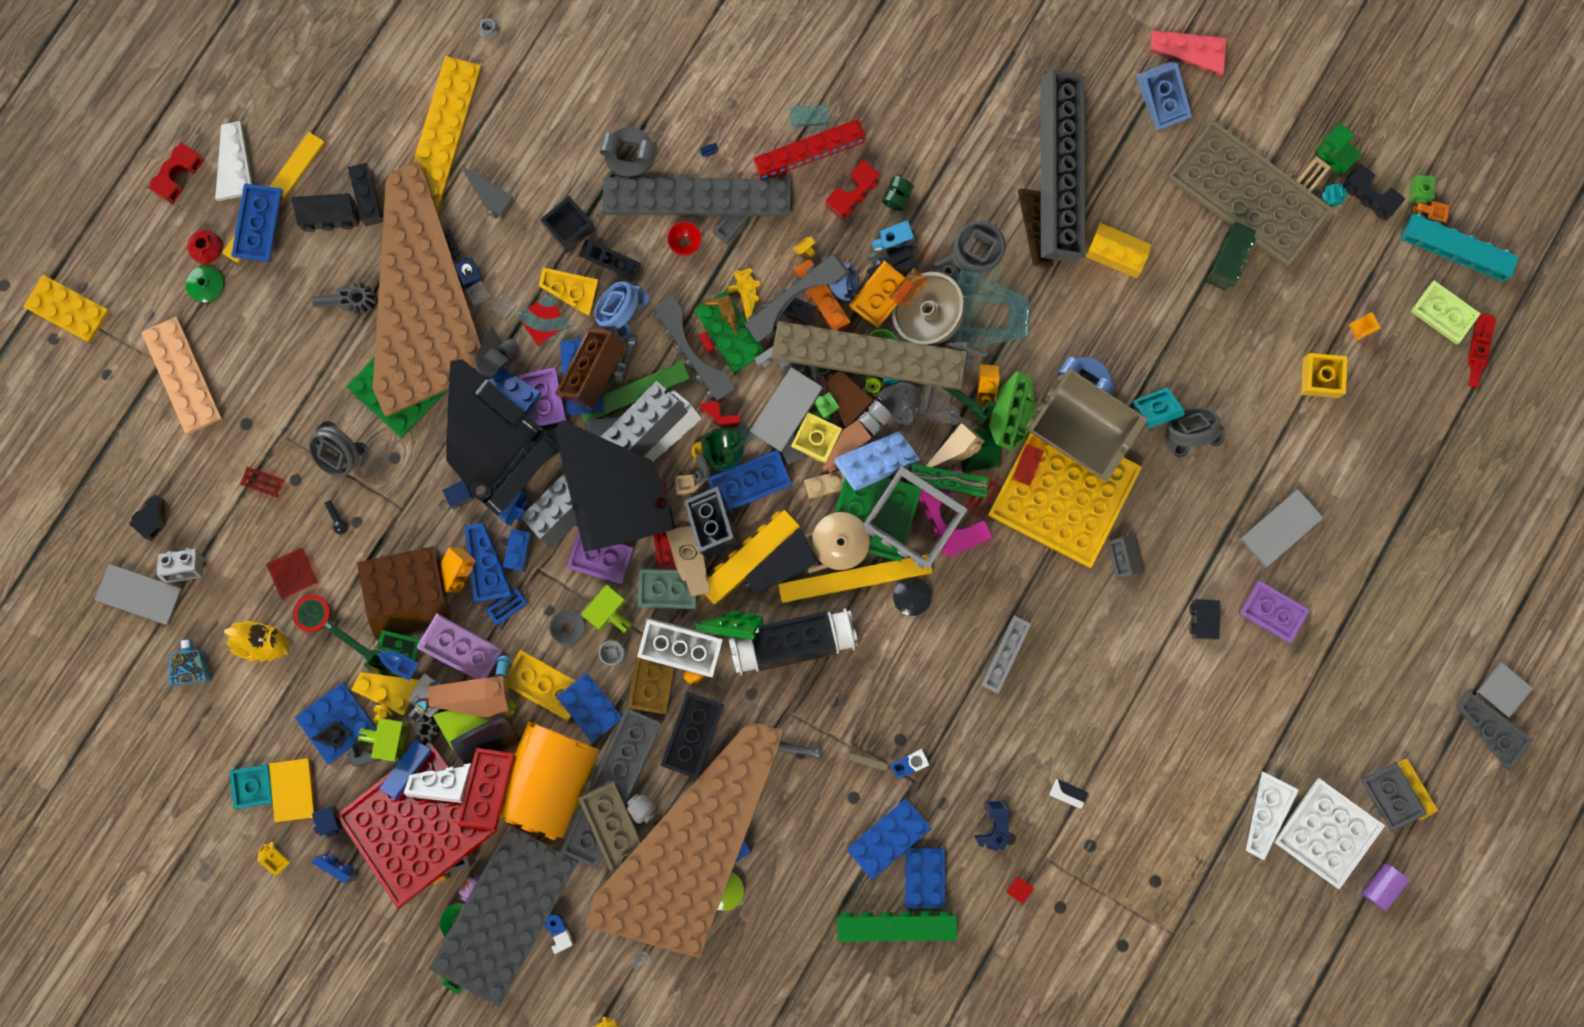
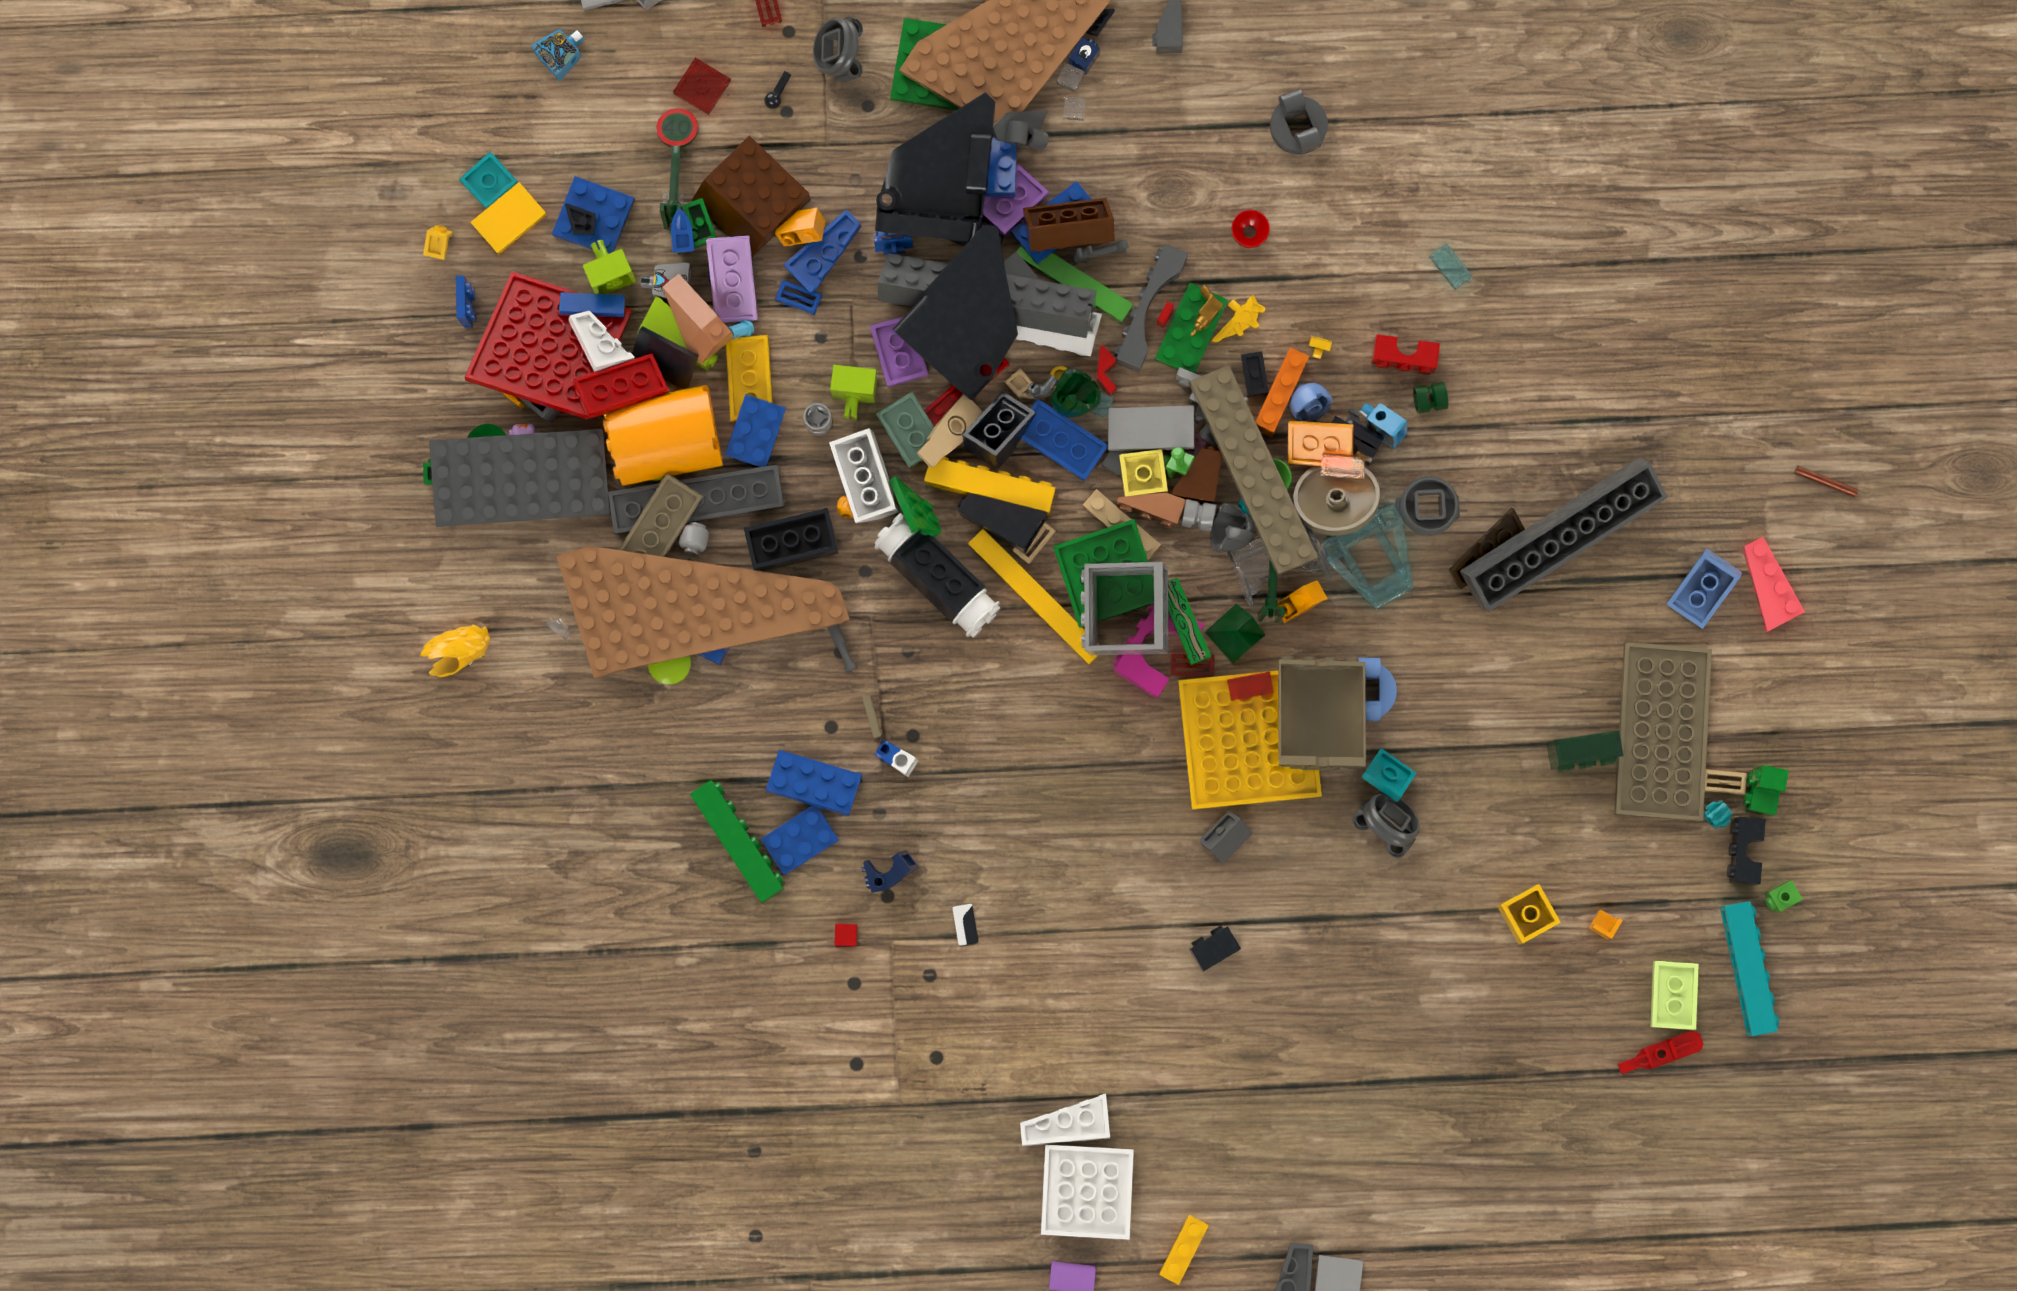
camera: 60 degrees right, 0 degrees up
yellow head [224,621,290,662] -> none
dark blue brick [312,806,343,838] -> none
dark grey bracket [347,747,380,767] -> none
yellow wing [351,672,420,715] -> none
yellow plate [373,704,392,724] -> none
dark grey gear [415,718,439,741] -> none
dark blue brick [442,480,474,510] -> none
blue brick [503,529,533,573] -> none
tile [517,295,570,347] -> none
yellow wing [539,268,599,317] -> none
black piece [540,196,595,253] -> none
leg [545,914,575,954] -> none
dark grey piece [549,610,585,645] -> none
black slope [579,239,641,280] -> none
medium blue piece [595,282,649,340] -> none
dark grey plate [602,177,790,217] -> none
pearl gold plate [628,650,675,714] -> none
clear blue tile [700,143,719,157] -> none
dark grey tile [712,215,750,244] -> none
dark grey arch [745,254,851,343] -> none
red brick [754,119,865,179] -> none
tan dish [812,512,870,570] -> none
light blue plate [835,431,920,491] -> none
lime plate [862,376,883,397] -> none
black dish [893,578,931,616] -> none
tan slope [926,423,984,469] -> none
dark grey brick [933,256,961,284] -> none
light grey plate [980,616,1031,694] -> none
bright green wedge [989,372,1036,451] -> none
yellow slope [1085,223,1152,278] -> none
medium lavender plate [1239,581,1310,644] -> none
light grey tile [1240,489,1323,568] -> none
dark grey tile [1361,761,1427,832] -> none
orange plate [1413,201,1450,225] -> none

